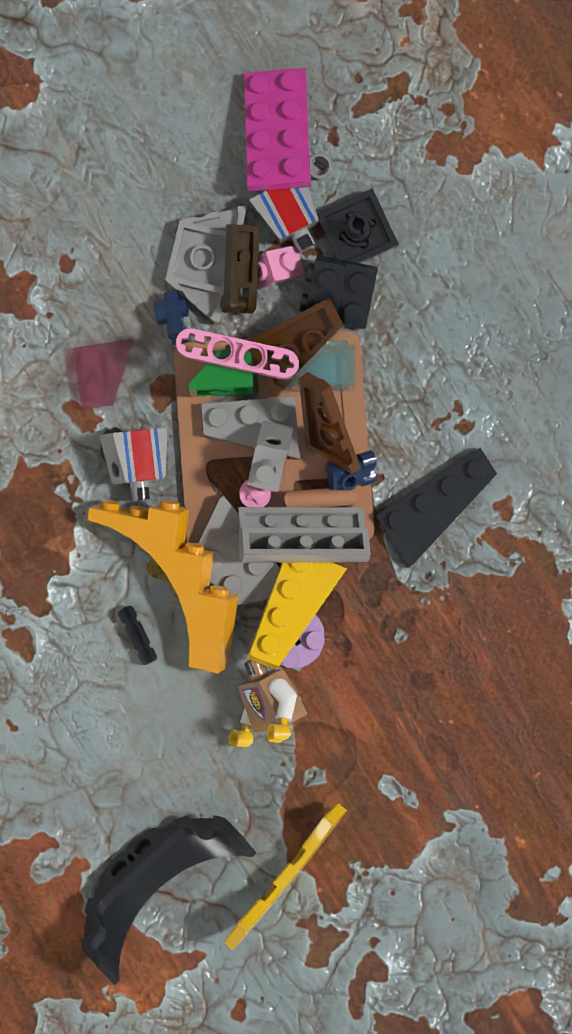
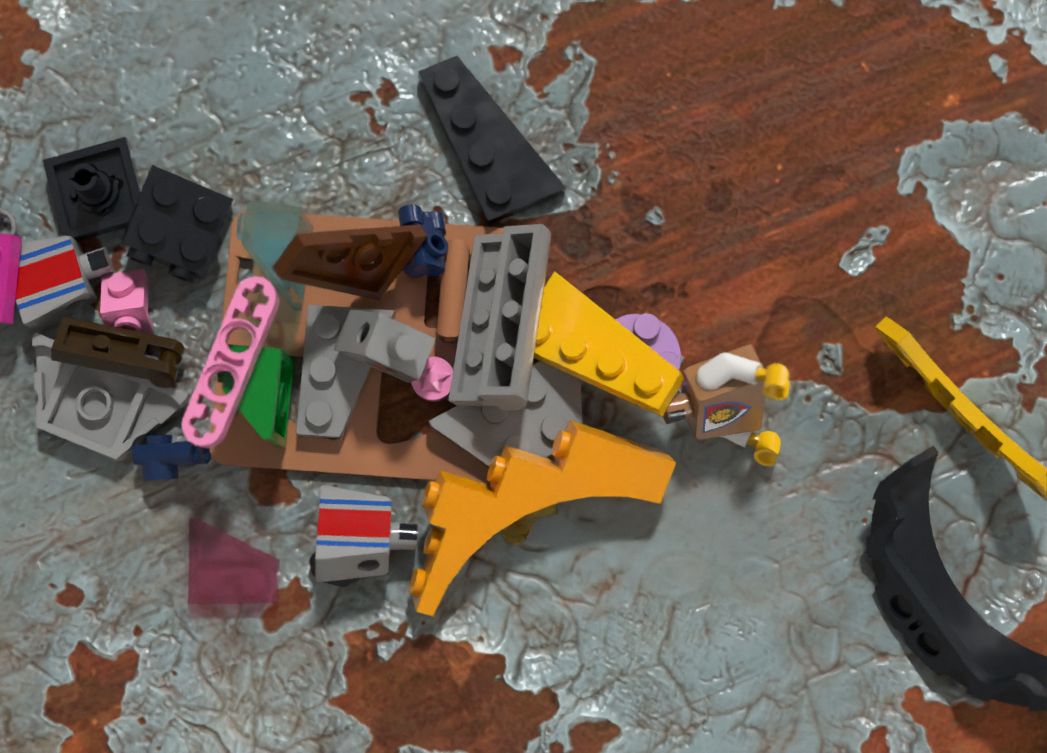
camera: 75 degrees left, 5 degrees down
black axle [118,606,157,665] -> none
reddish brown wing [248,298,344,397] -> none

